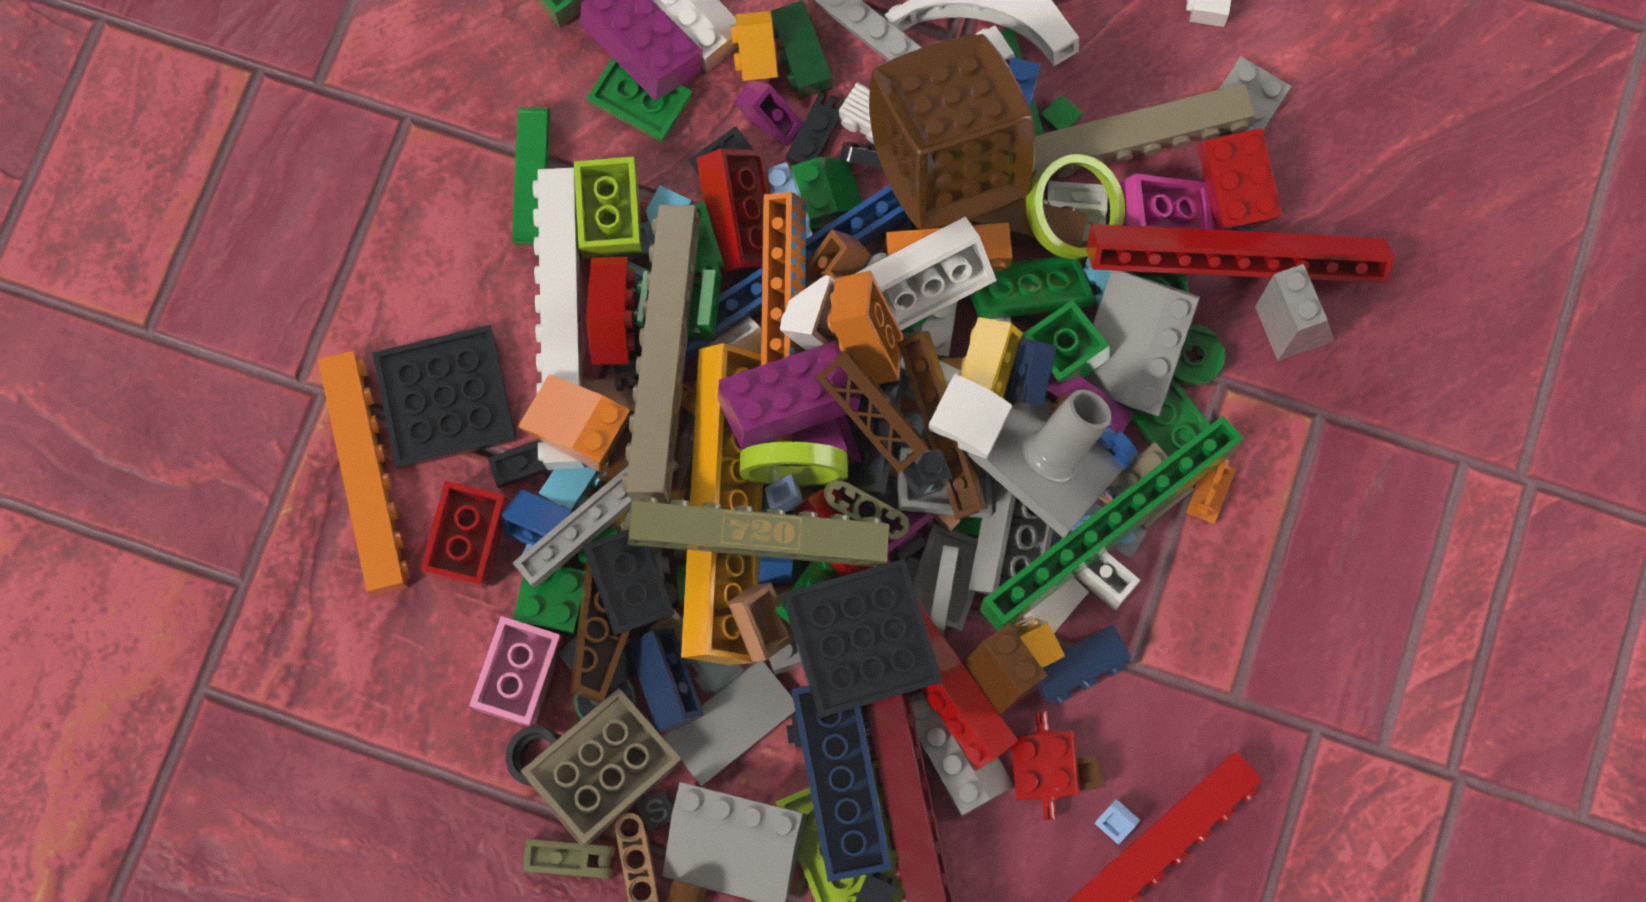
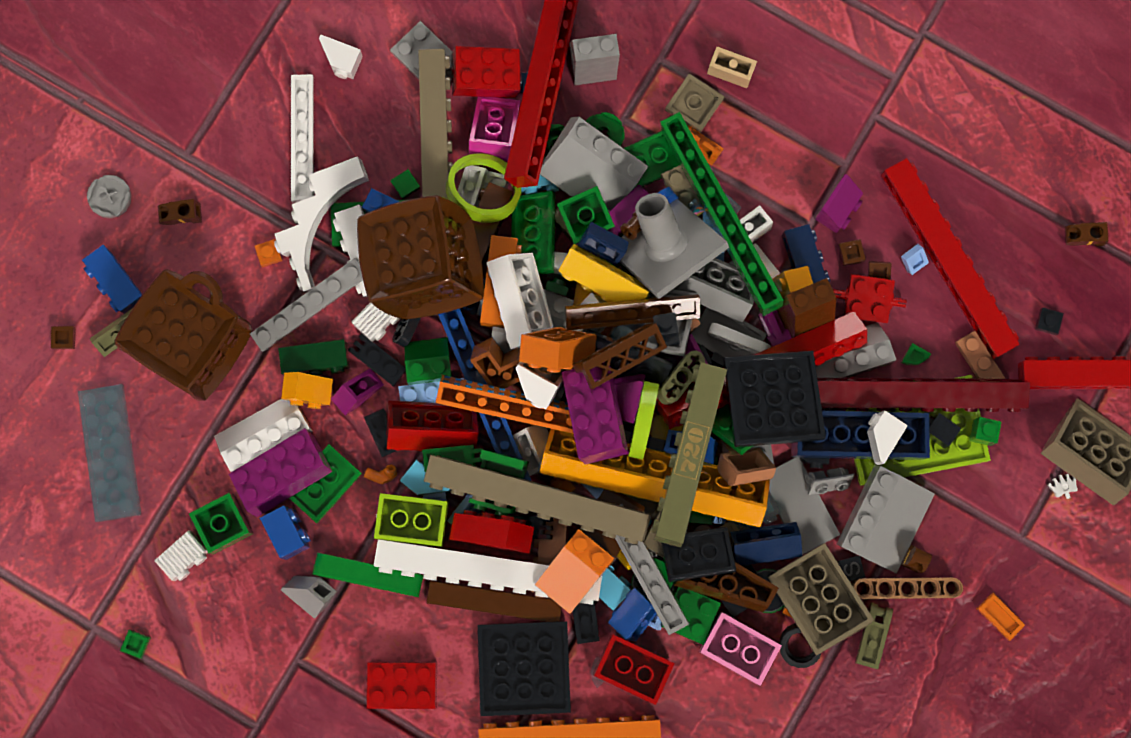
camera: 85 degrees left, 5 degrees up
light blue plate [764,474,803,512] -> none
white slope [929,374,1012,459] -> none
none -> blue brick [260,506,311,560]
none -> light grey slope [281,576,337,619]
none -> orange arm [364,465,397,485]
none -> red brick [366,662,437,709]
none -> reddish brown tile [427,581,562,622]
none -> dark green plate [545,277,572,296]
none -> dark tan plate [665,74,725,133]
none -> tan brick [707,47,757,88]
none -> magenta piece [758,310,792,347]
none -> light grey hinge [805,467,854,495]
none -> magenta slope [815,174,863,233]
none -> reddish brown plate [838,239,866,266]
none -> white slope [867,411,908,465]
none -> green tile [901,343,931,366]

